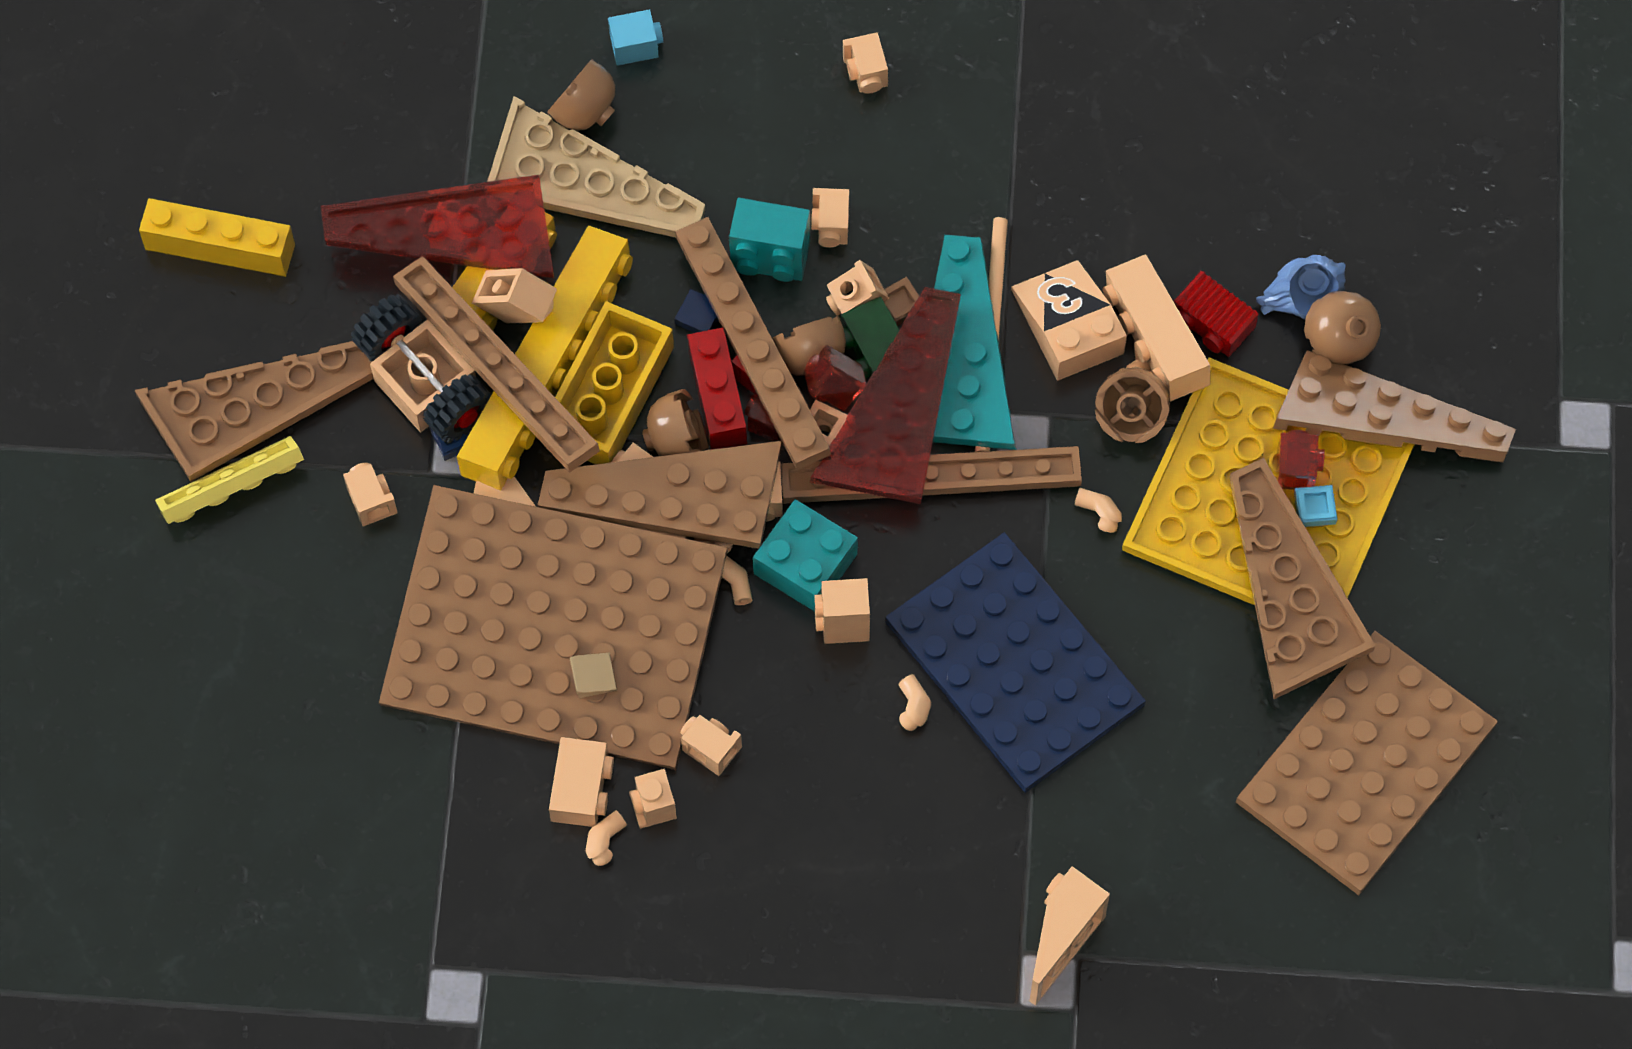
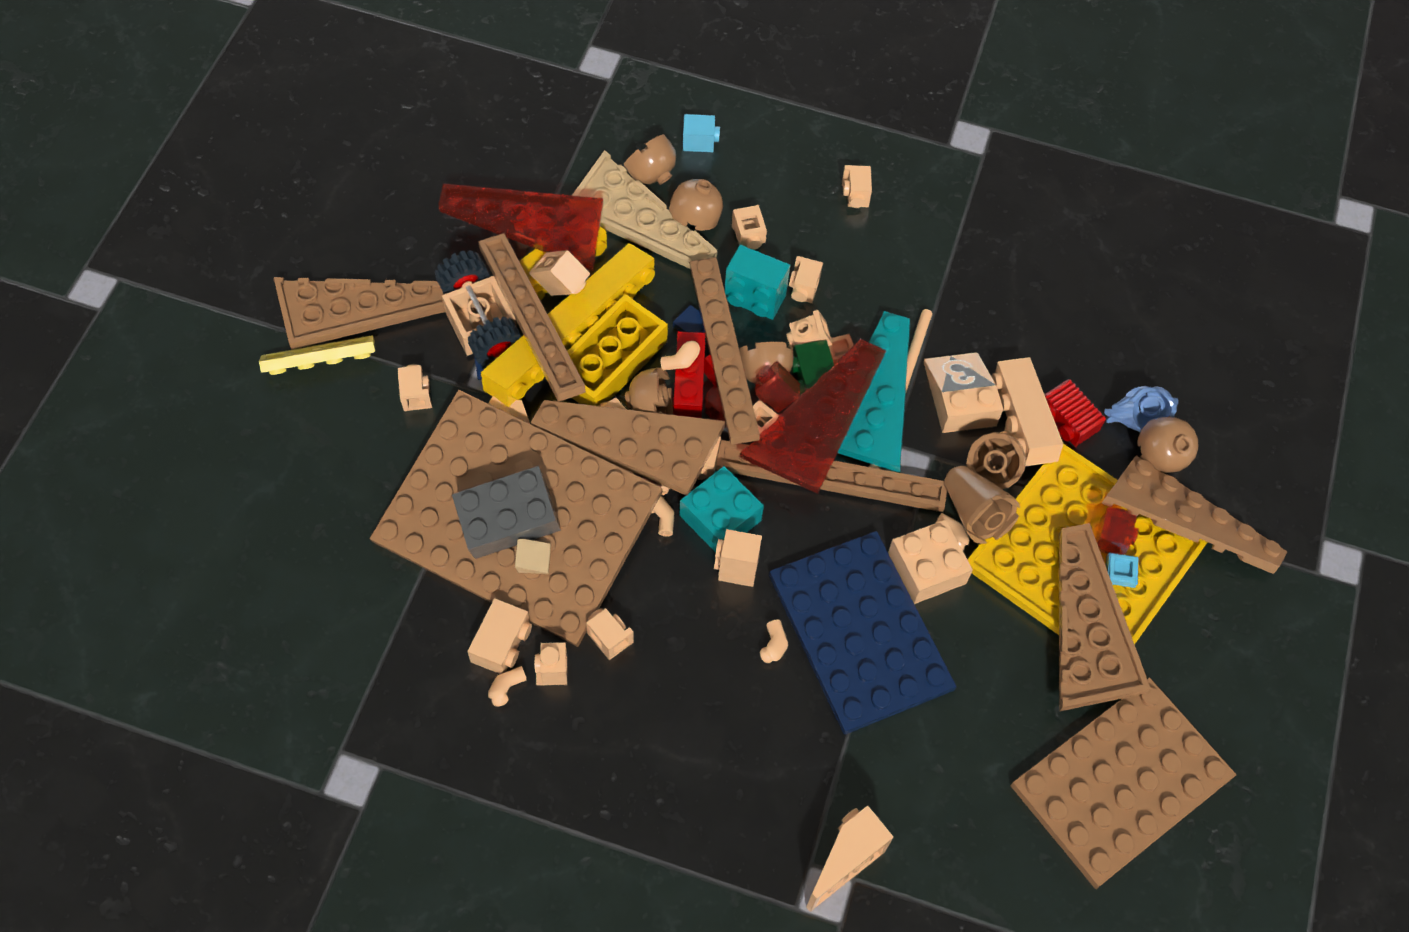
camera: 10 degrees right, 5 degrees down
yellow brick [139,198,295,277] -> none
none -> dark grey brick [452,466,561,559]
none -> light nougat arm [661,341,700,370]
none -> medium nougat cylinder [669,179,723,231]
none -> light nougat brick [732,205,767,250]
none -> light nougat brick [888,519,973,604]
none -> medium nougat cone [944,466,1020,544]

